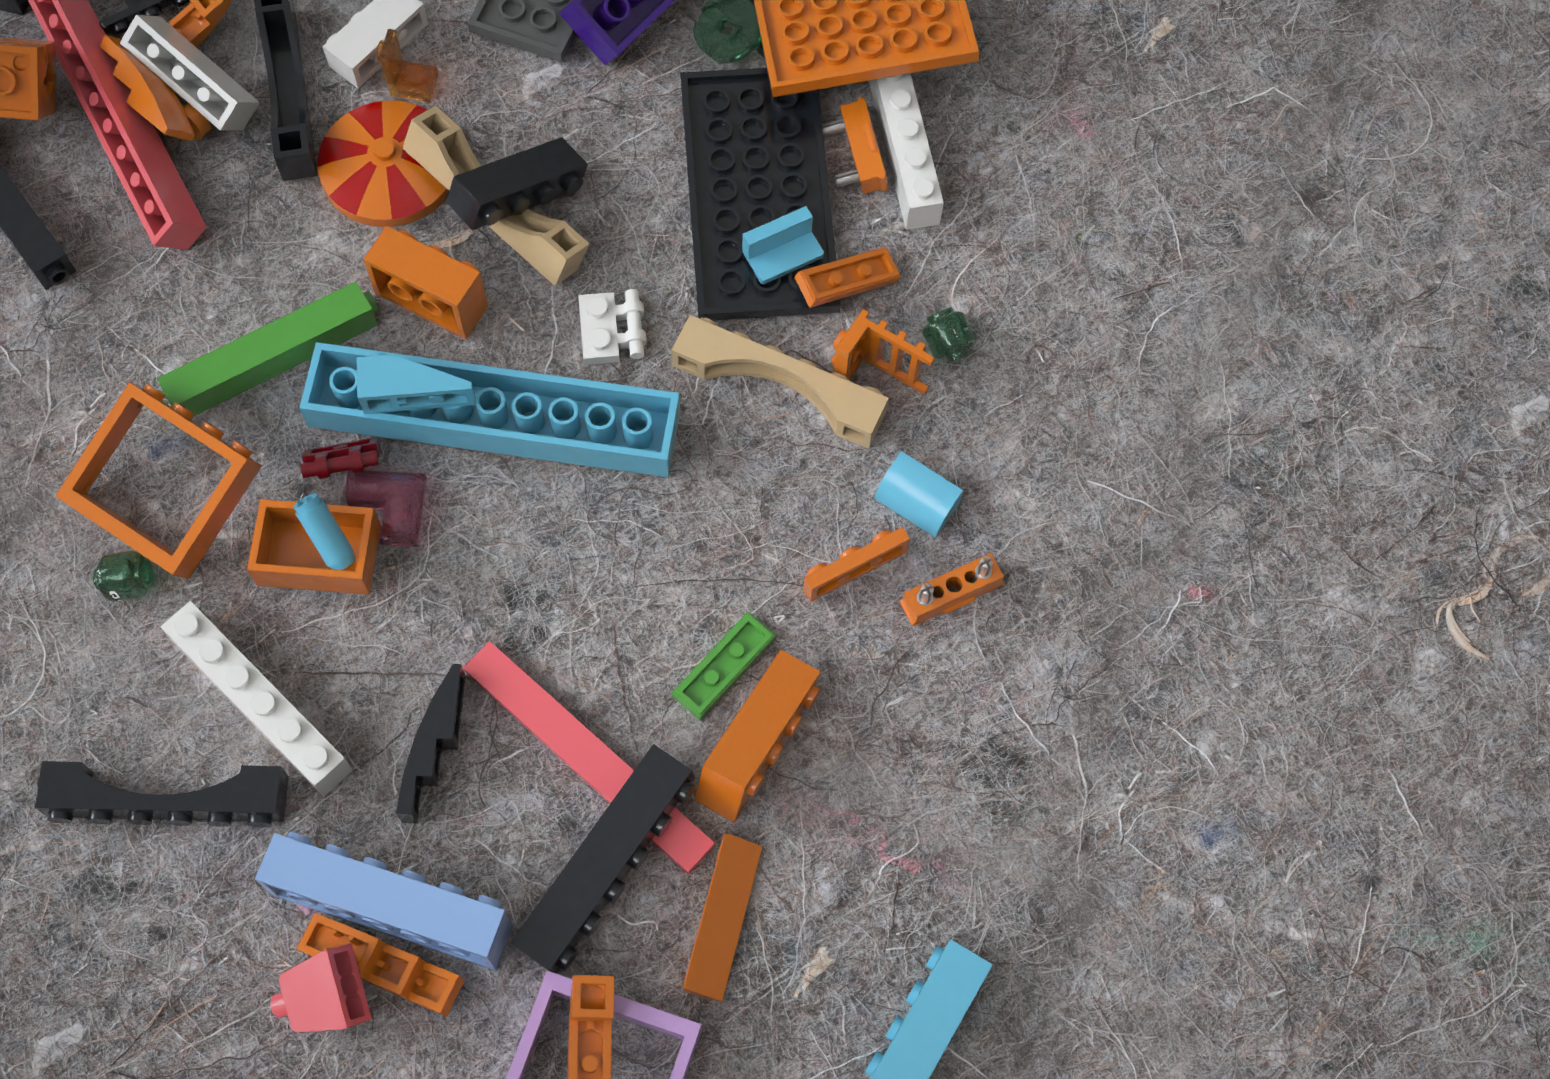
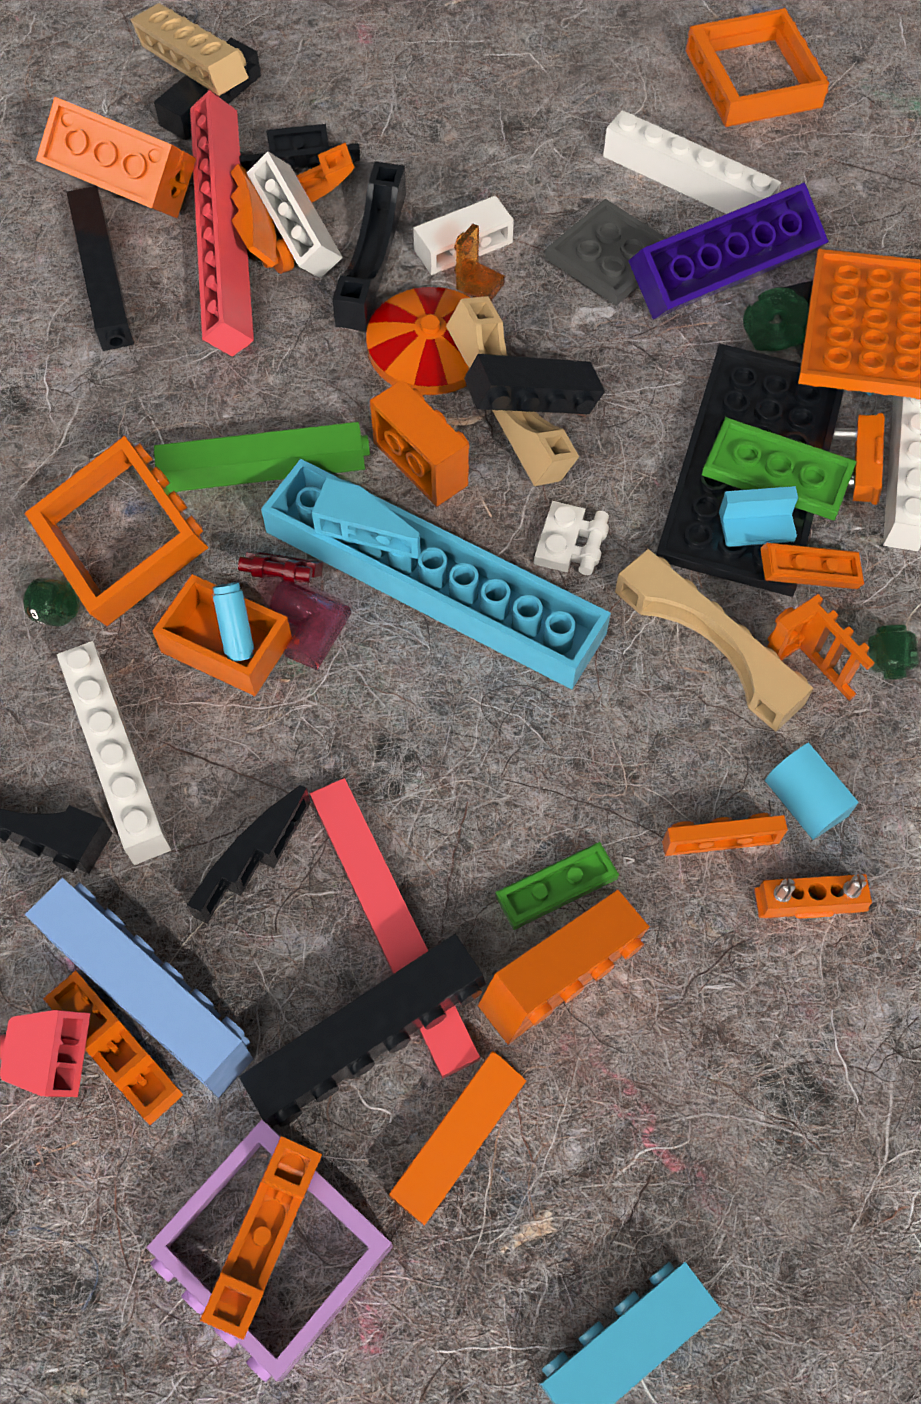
camera: 25 degrees right, 5 degrees down
none -> bright green tile [702,417,857,521]

